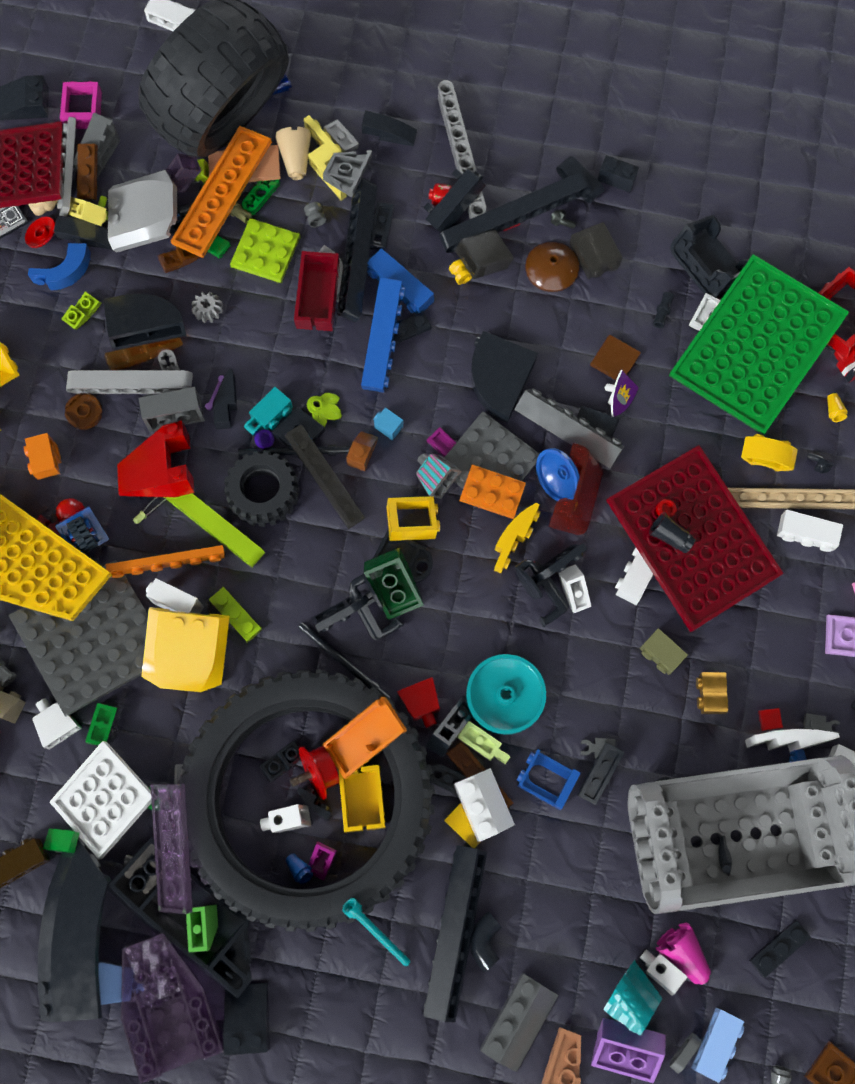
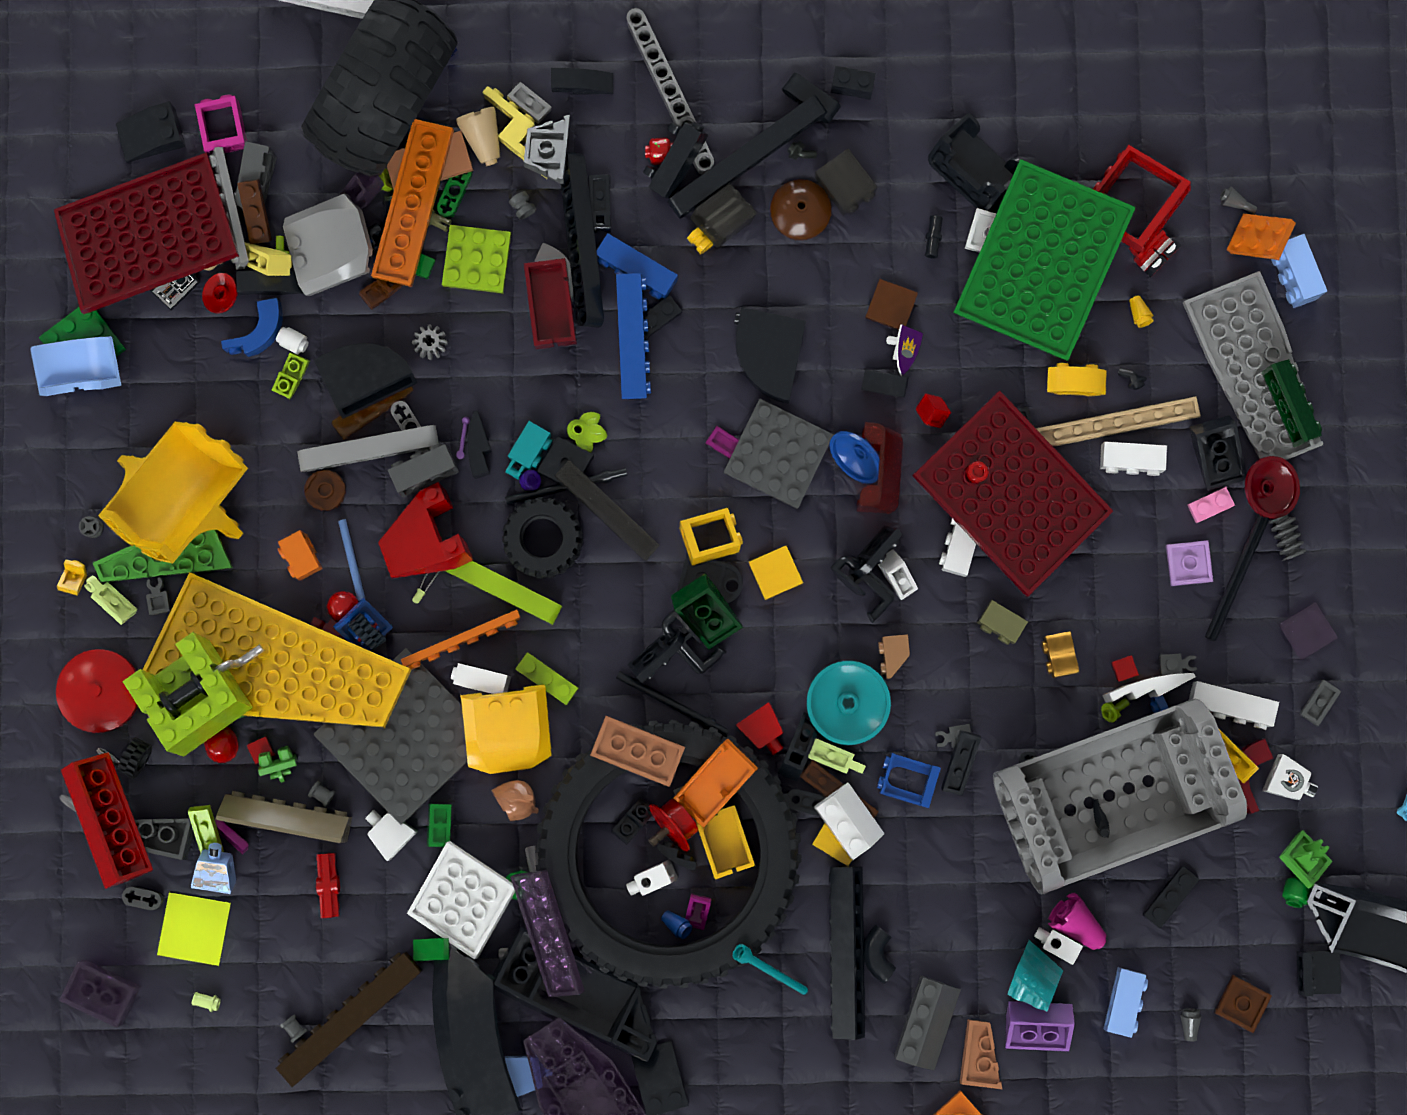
camera: 10 degrees left, 10 degrees up
bright green slope [186,905,218,952] -> none
dark orange slope [346,431,379,471] -> none
dark azure brick [374,408,404,441] -> none
dark grey torso [416,453,462,499] -> none
orange plate [459,465,526,519] -> none
yellow slope [494,503,541,573] -> none
dark grey brick [514,388,624,468] -> none
black plant [649,512,696,553] -> none
dark grey beam [669,1033,702,1073] -> none
none -> white brick [276,327,309,355]
none -> medium blue bar [338,519,365,601]
none -> nougat helmet [491,780,539,821]
none -> nougat tile [590,716,685,787]
none -> yellow tile [748,546,803,600]
none -> medium nougat slope [878,634,910,679]
none -> red panel [916,393,951,428]
none -> lime plate [1101,697,1130,723]

